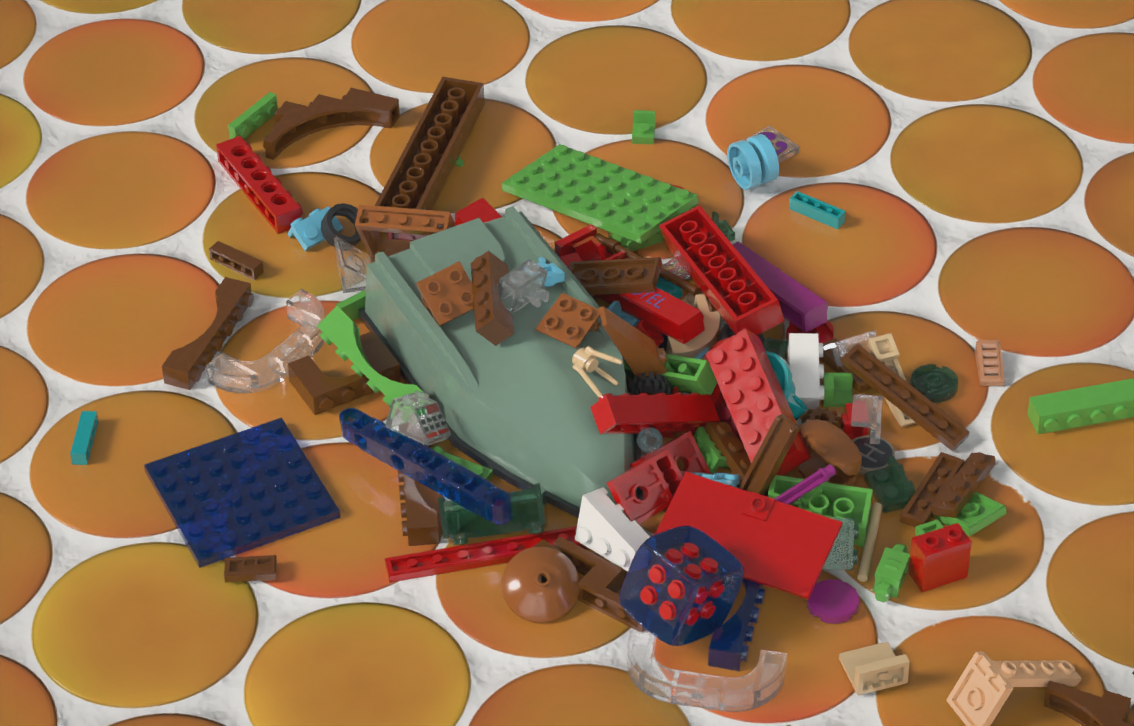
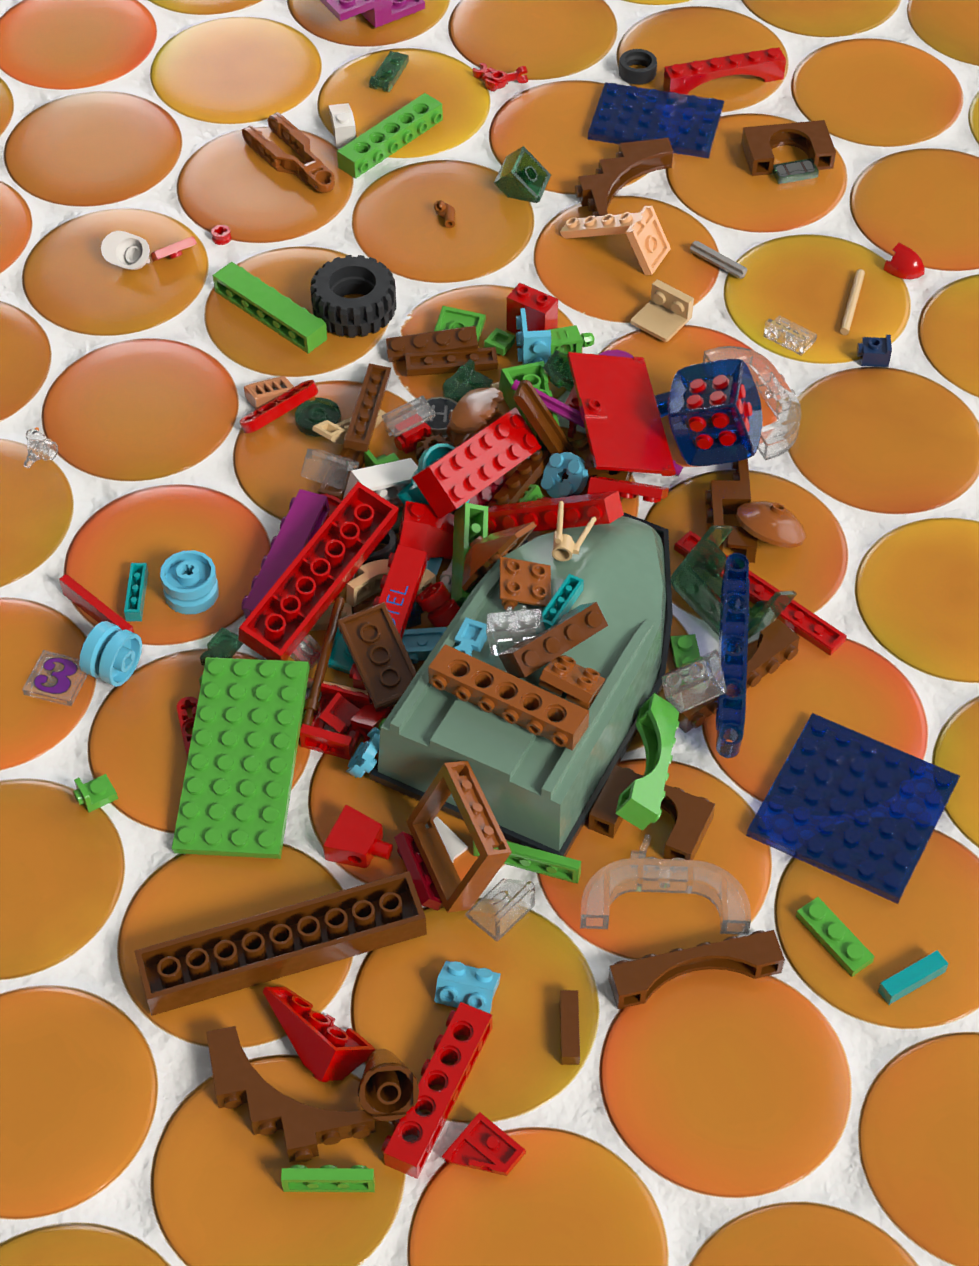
camera: 125 degrees left, 10 degrees up
reddish brown plate [224,555,277,583] -> none
black tyre [321,203,361,249] -> none
white wedge [575,487,656,573] -> none
none -> clear animal [23,427,58,468]
none -> red tile [59,574,134,633]
none -> medium azure wheel [160,550,219,615]
none -> red beam [240,380,318,433]
none -> red wedge [263,987,376,1082]
none -> black tyre [310,255,396,338]
none -> reddish brown cone [358,1049,419,1121]
none -> dark orange brick [428,644,589,751]
none -> red wing [442,1112,526,1176]
none -> medium azure bracket [516,308,551,368]
none -> teal piece [537,574,584,632]
none -> clear hand [630,834,652,867]
none -> bright green plate [796,897,875,977]

